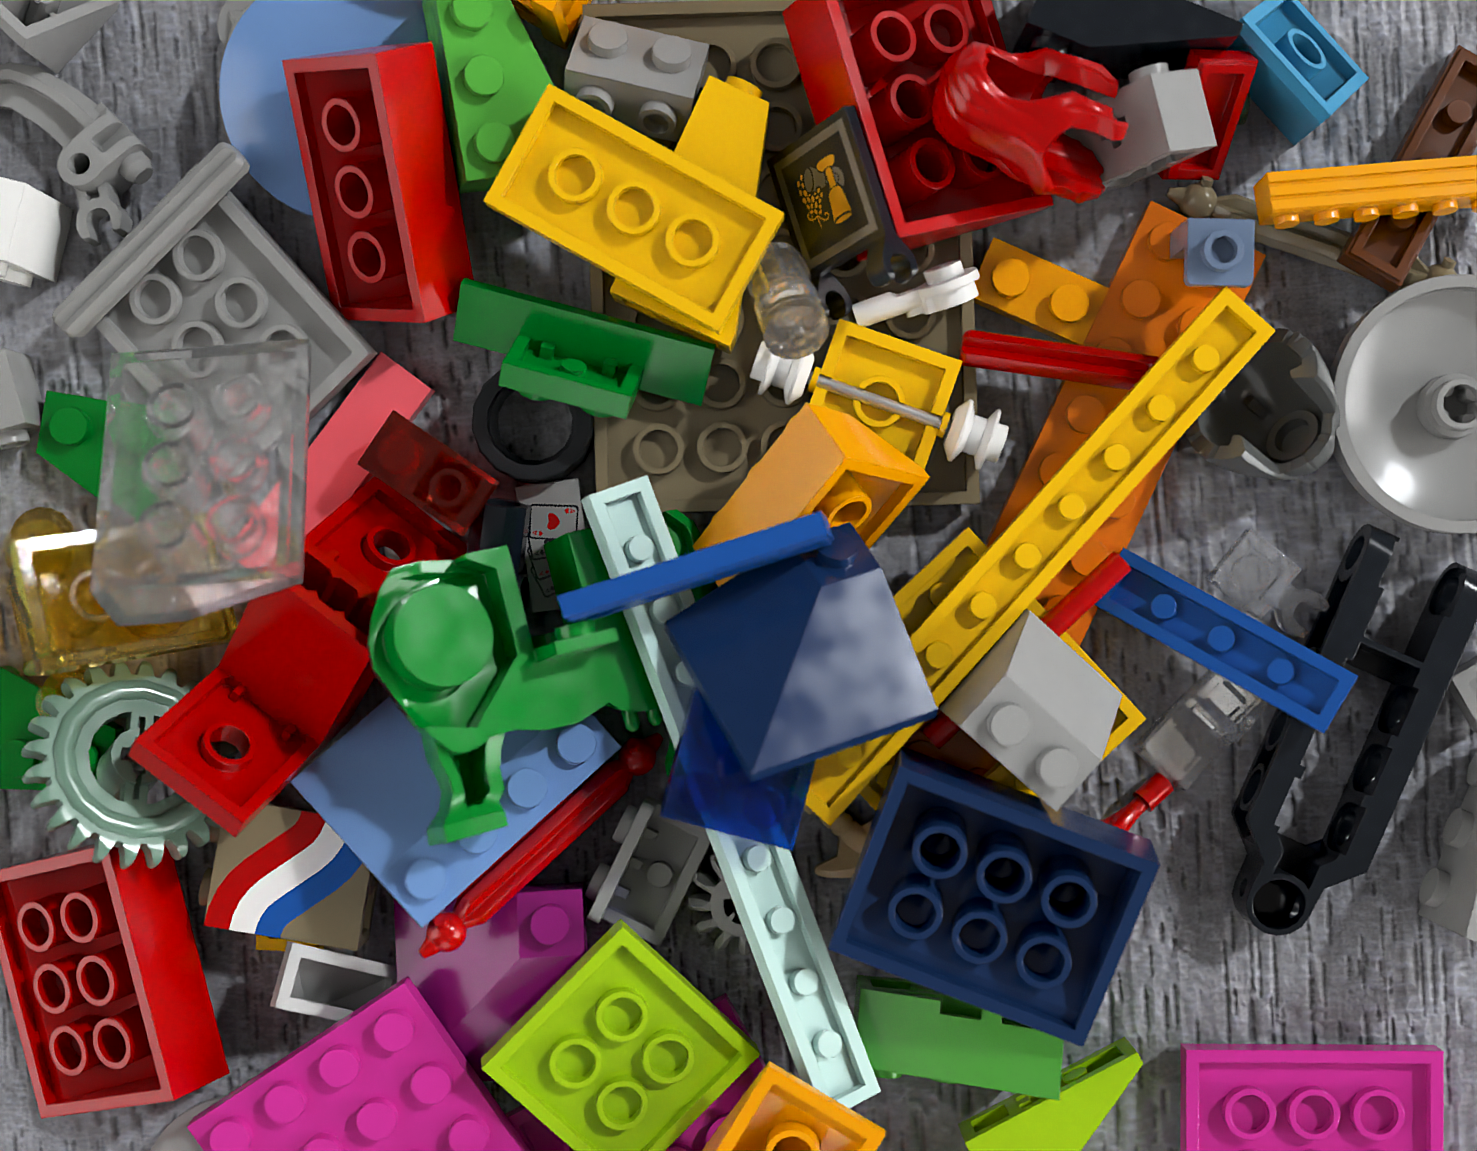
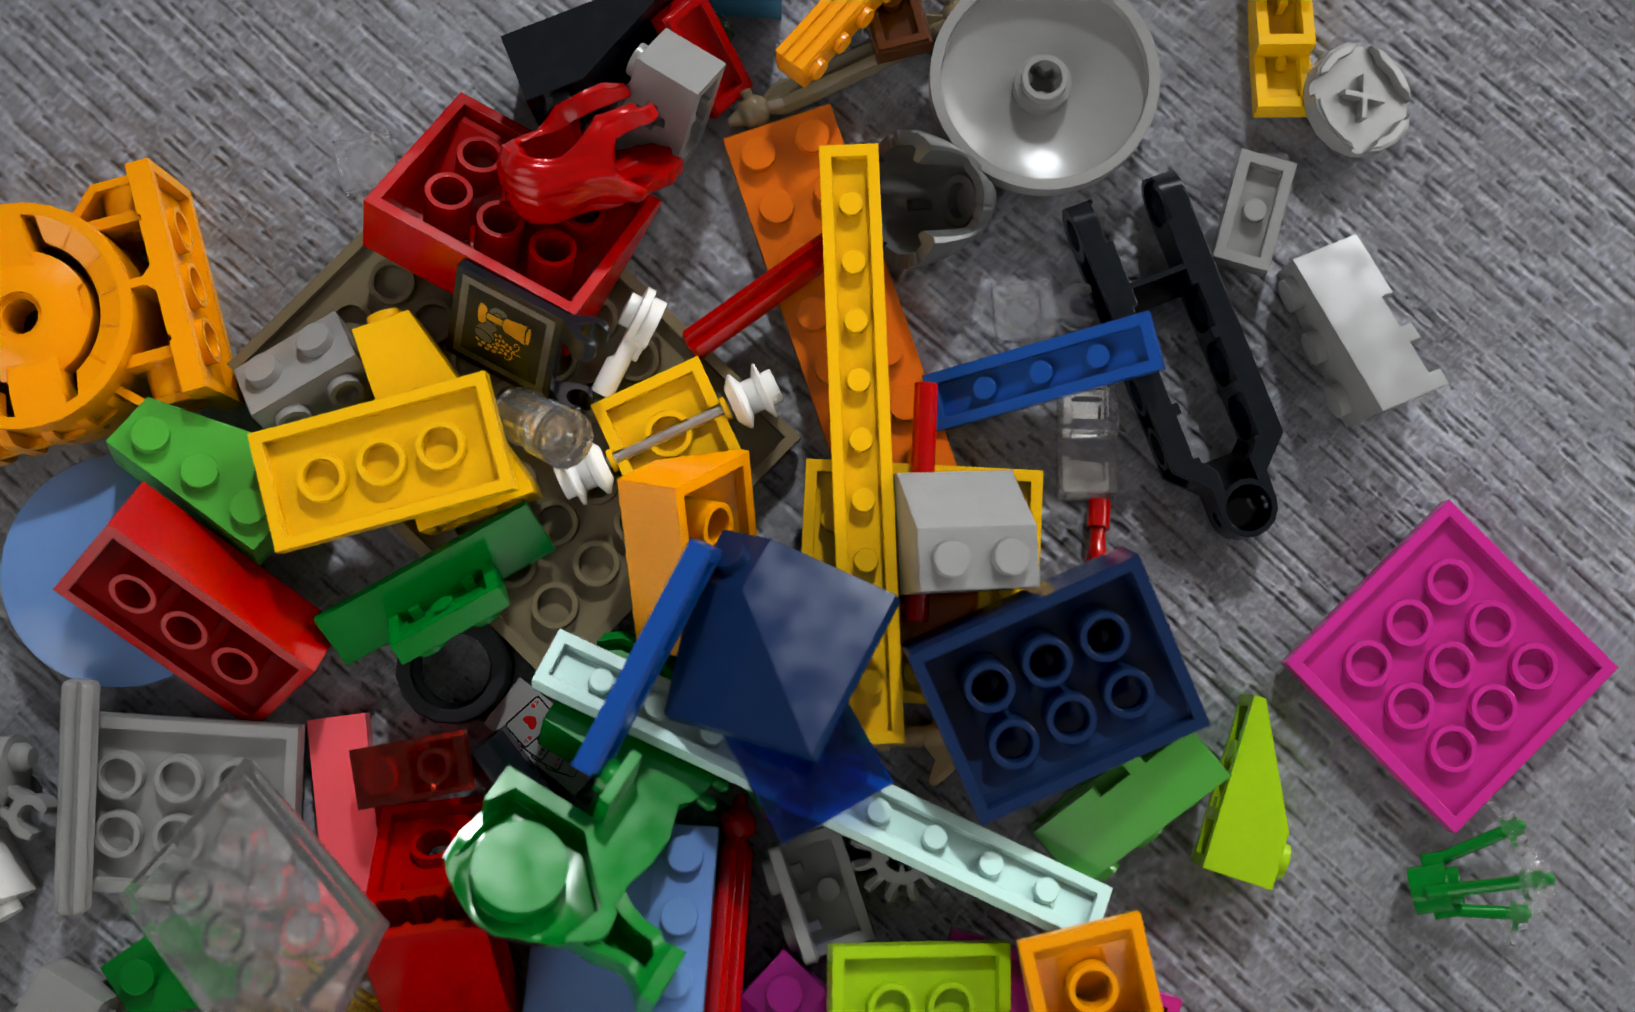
camera: 45 degrees left, 5 degrees down
light orange plate [974,237,1109,346] -> none
sand blue bracket [1170,218,1255,288] -> none

